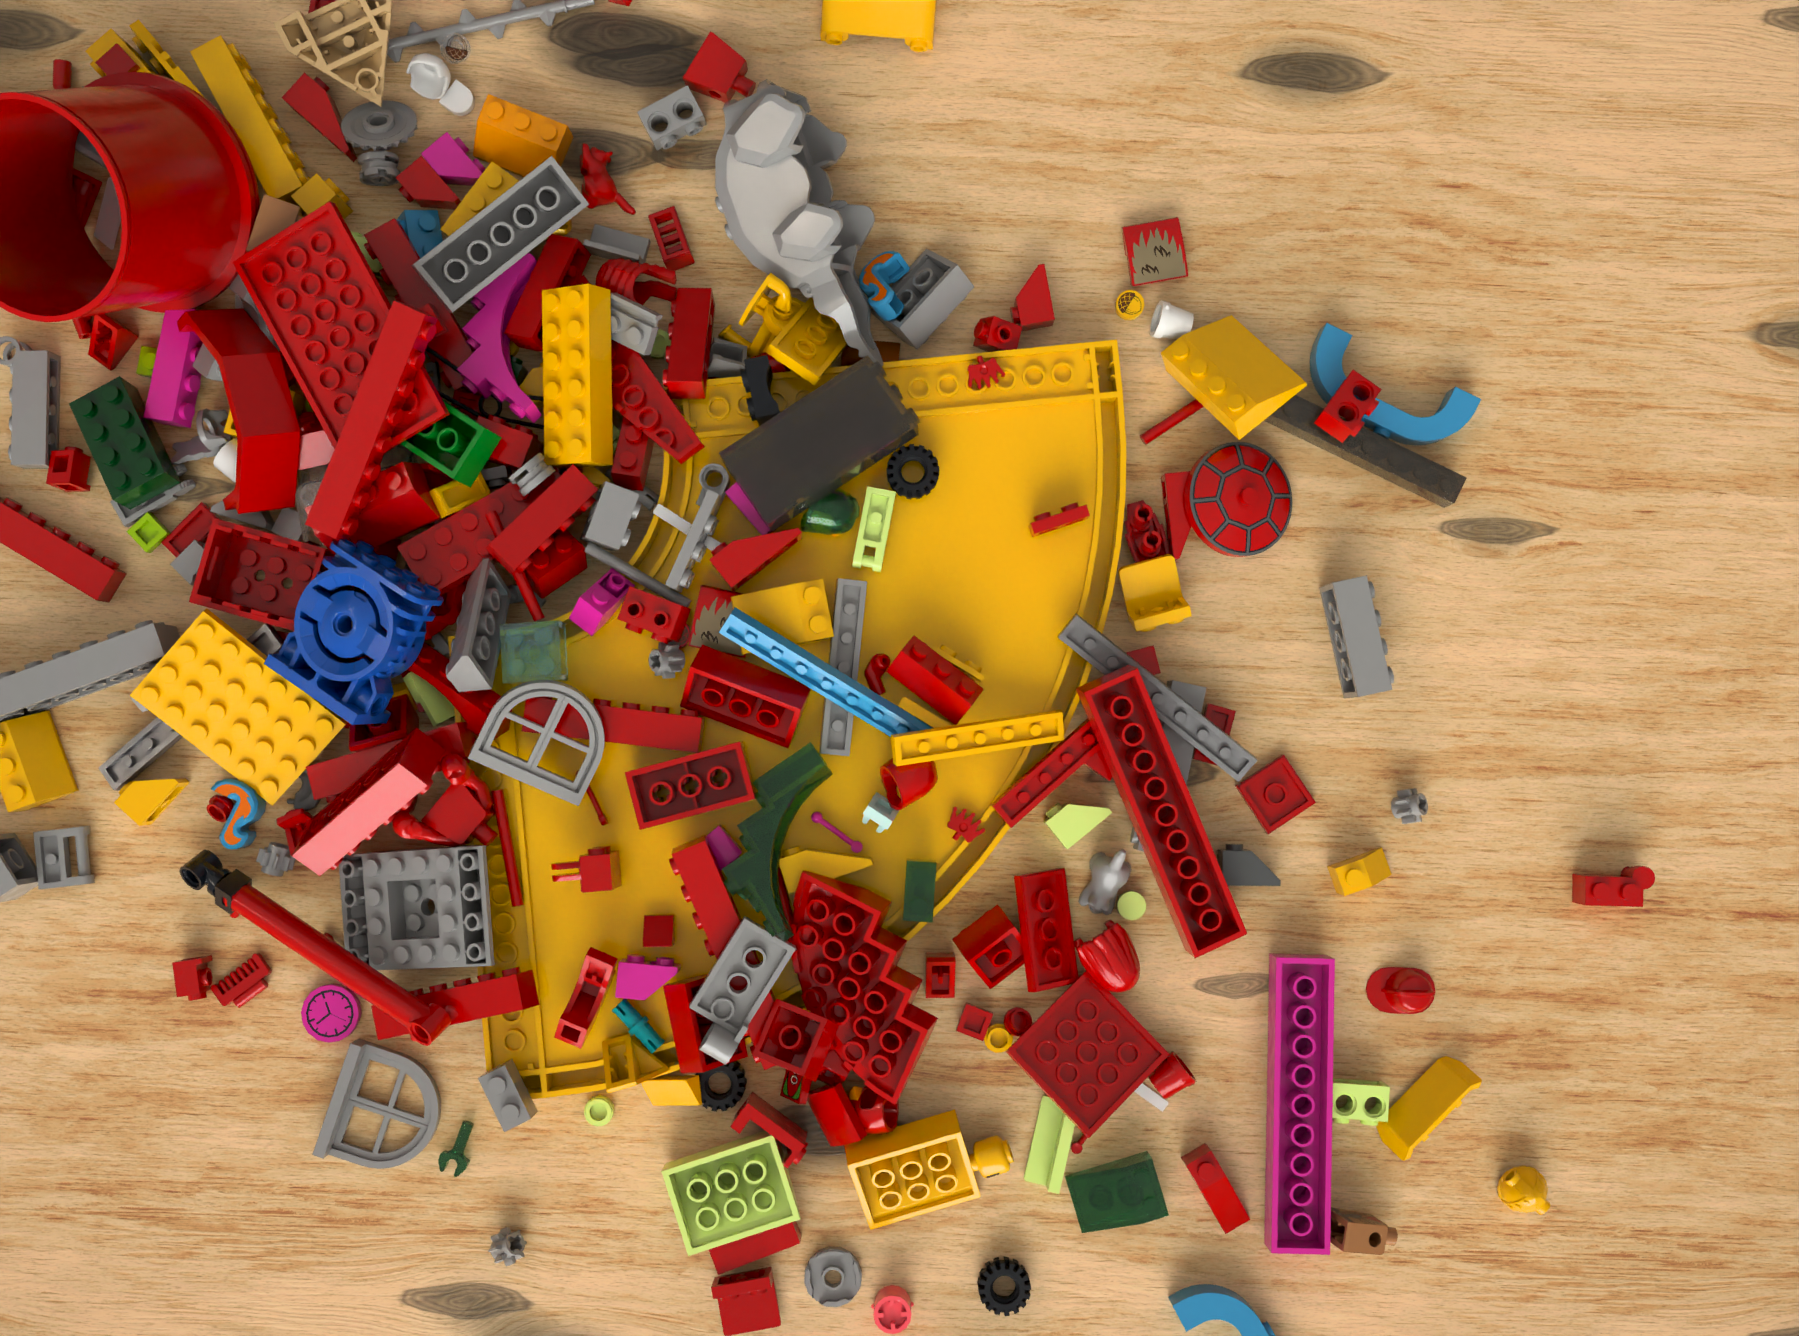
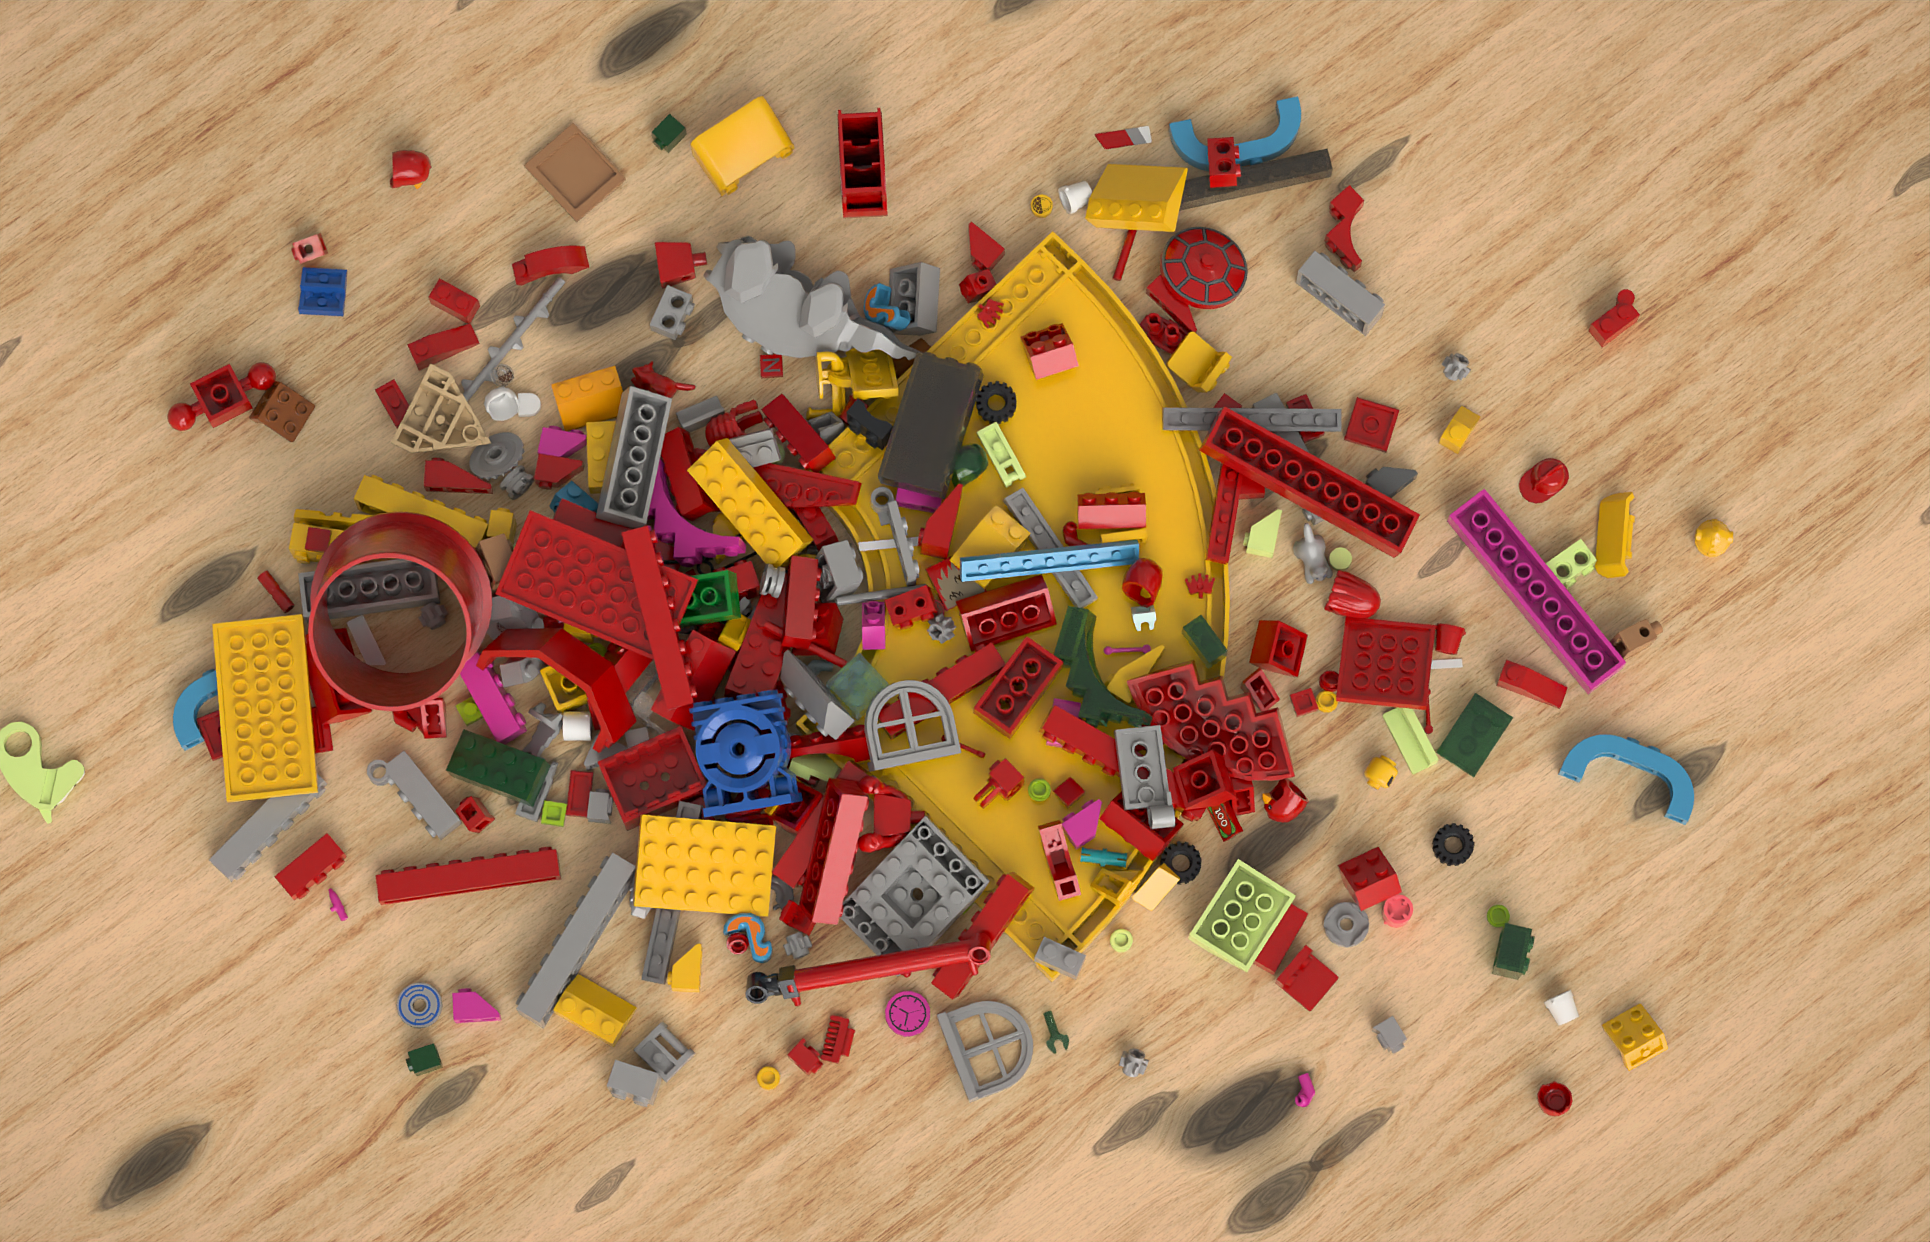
camera: 35 degrees left, 10 degrees down
red bar [491,789,524,907] -> none
red slope [648,206,695,271] -> none
red panel [730,1092,808,1169] -> none
red slope [807,1082,867,1147] -> none
yellow slope [844,1109,981,1230] -> none
yellow plate [891,710,1064,766] -> none
red tile [1014,868,1078,993] -> none
red plate [1028,503,1090,537] -> none
slope [1122,217,1188,286] -> none
none -> yellow tile [757,1066,780,1090]
none -> red tile [760,354,783,379]
none -> red brick [837,108,888,219]
none -> slope [1020,323,1079,380]
none -> lime plate [1028,779,1051,802]
none -> sticker [1095,126,1152,150]
none -> red arch [1324,185,1365,273]
none -> red brick [1338,846,1402,911]

